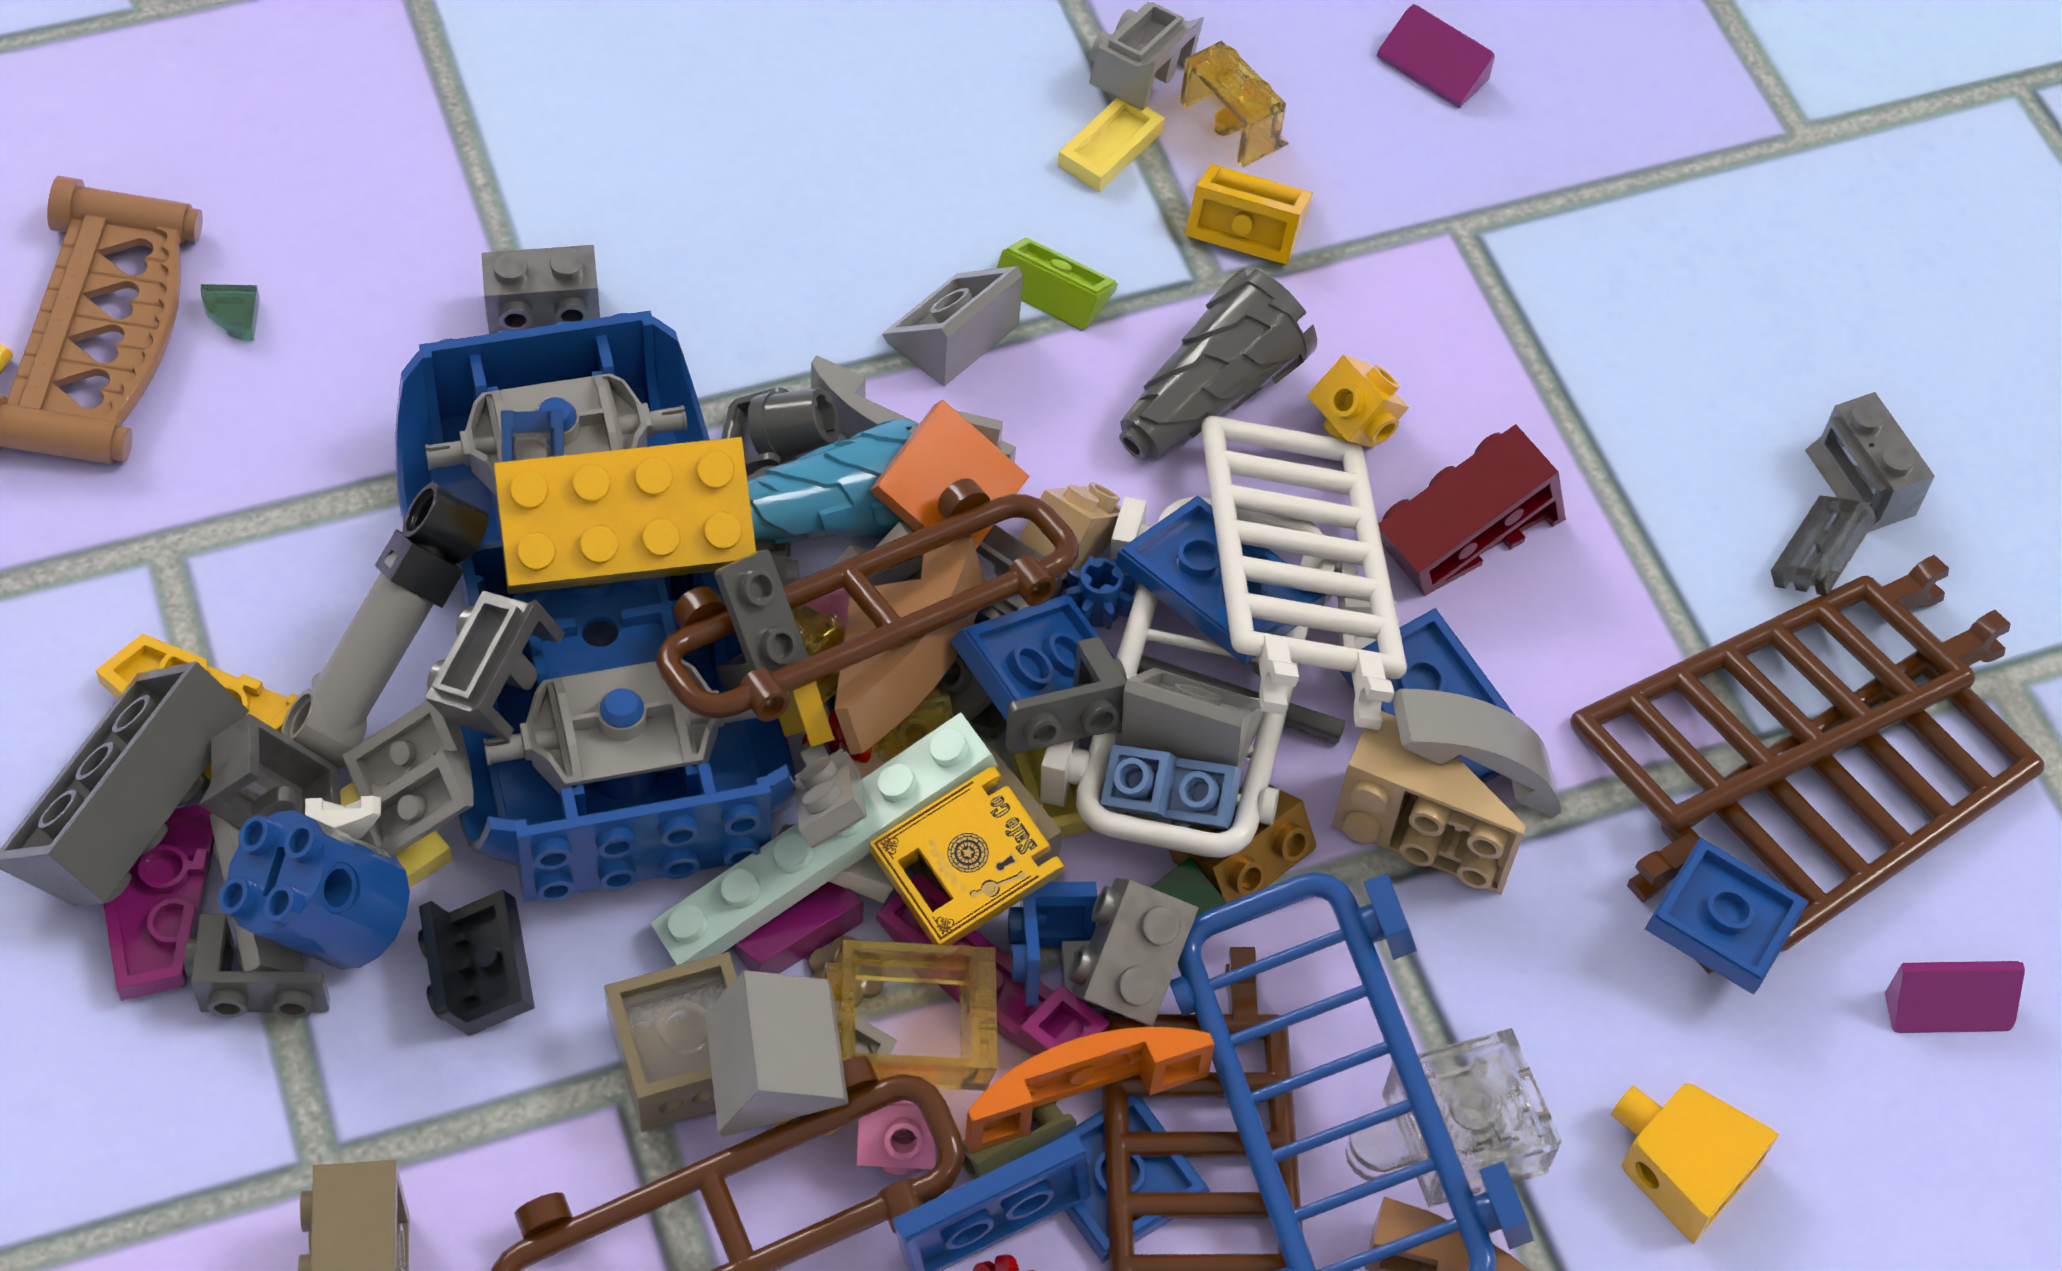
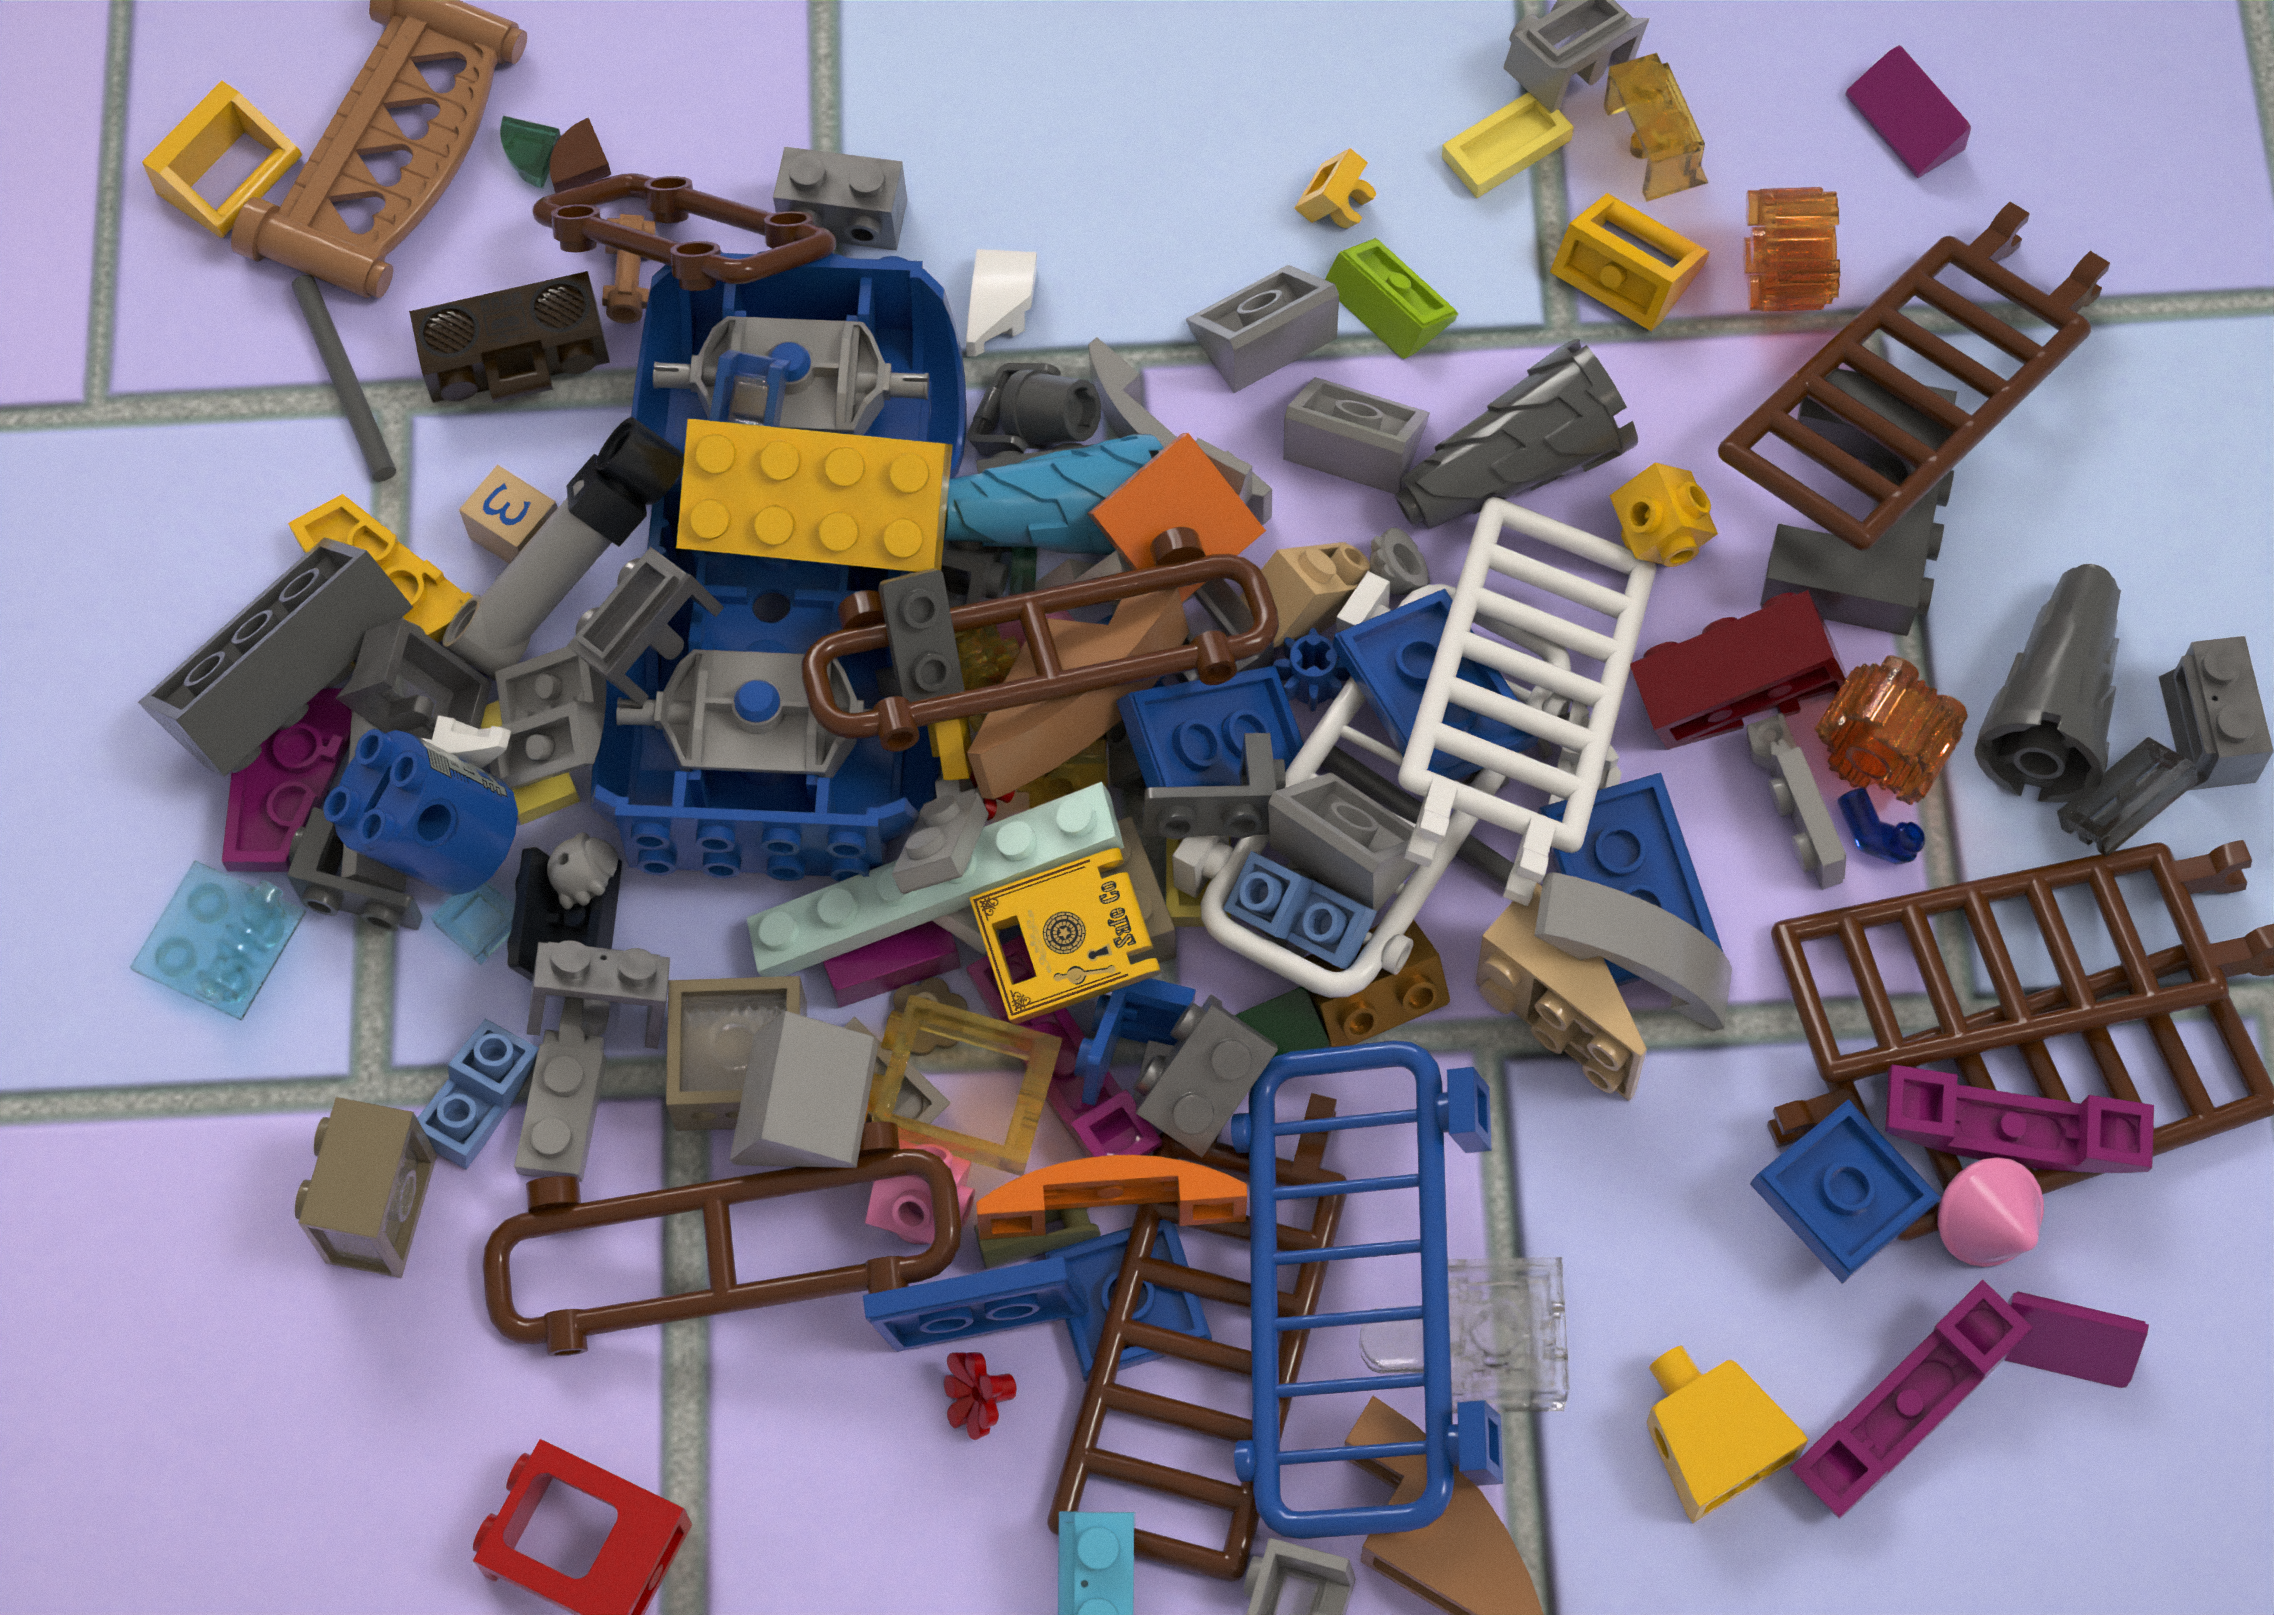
camera: 25 degrees right, 10 degrees up
none -> clear light blue hinge [130,860,306,1021]
none -> dark grey bar [291,275,396,482]
none -> dark brown piece [409,271,610,403]
none -> medium blue slope [417,1018,540,1170]
none -> clear light blue tile [431,881,515,965]
none -> tan brick [459,464,558,564]
none -> light grey hinge [514,996,607,1182]
none -> flat silver window [527,940,670,1049]
none -> reddish brown bar [532,173,837,291]
none -> light grey animal [547,832,618,909]
none -> reddish brown tile [549,117,611,193]
none -> medium nougat bar [602,214,656,324]
none -> white slope [966,249,1037,357]
none -> clear green tile [1008,547,1037,596]
none -> light grey slope [1283,377,1430,494]
none -> yellow tile [1294,148,1376,229]
none -> light grey animal [1370,527,1430,595]
none -> reddish brown bar [1718,201,2110,551]
none -> clear orange brick [1743,187,1841,312]
none -> light grey hinge [1747,713,1846,890]
none -> dark grey arch [1760,368,1957,636]
none -> magenta slope [1790,1279,2033,1519]
none -> clear orange brick [1814,655,1968,805]
none -> clear blue arm [1837,788,1926,865]
none -> magenta slope [1885,1064,2154,1173]
none -> bright pink hat [1937,1157,2044,1267]
none -> dark grey cone [1974,564,2121,803]

